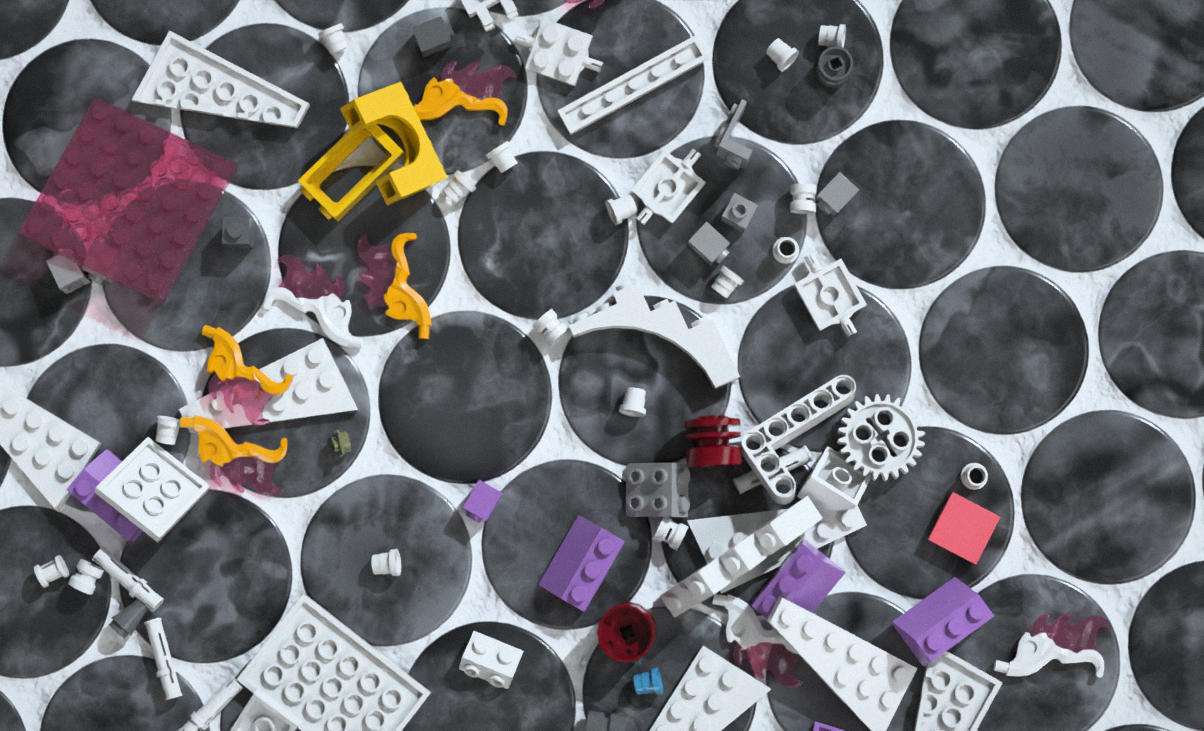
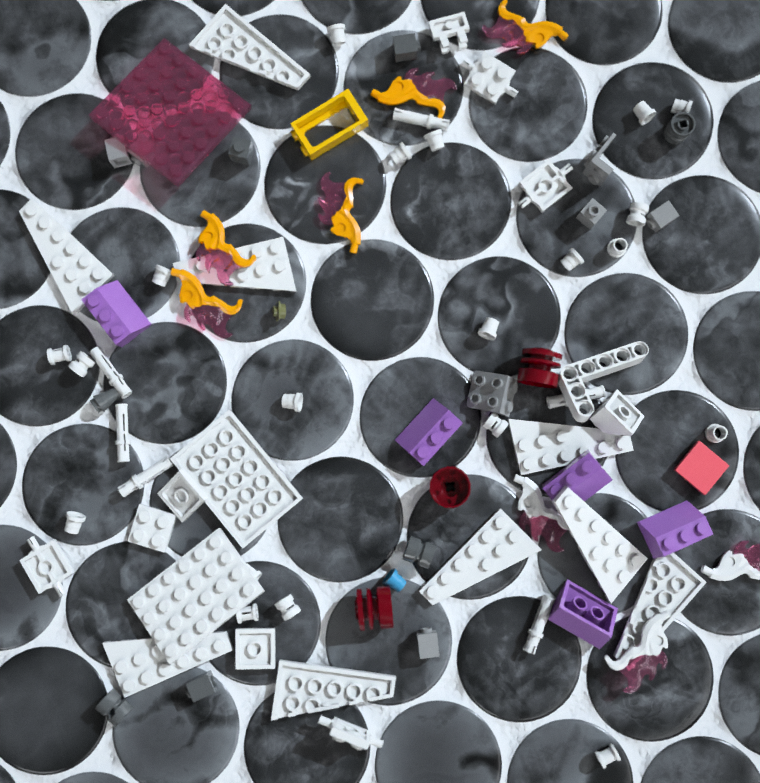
camera: 10 degrees right, 0 degrees up
white plate [95,437,210,542] -> none
piece [263,254,364,349] -> none
yellow arch [340,82,448,205] -> none
white bracket [459,631,523,689] -> none
medium lavender brick [463,480,503,523] -> none
white wheel [532,309,569,346] -> none
white plate [558,35,709,135] -> none
white arch [569,281,740,389] -> none
white piece [606,195,637,225] -> none
dark azure piece [634,667,663,695] -> none
white arch [660,496,822,618] -> none
light grey brick [688,222,730,265] -> none
white plate [794,252,867,337] -> none
white gear [837,394,925,481] -> none
none -> white pin [393,108,450,132]

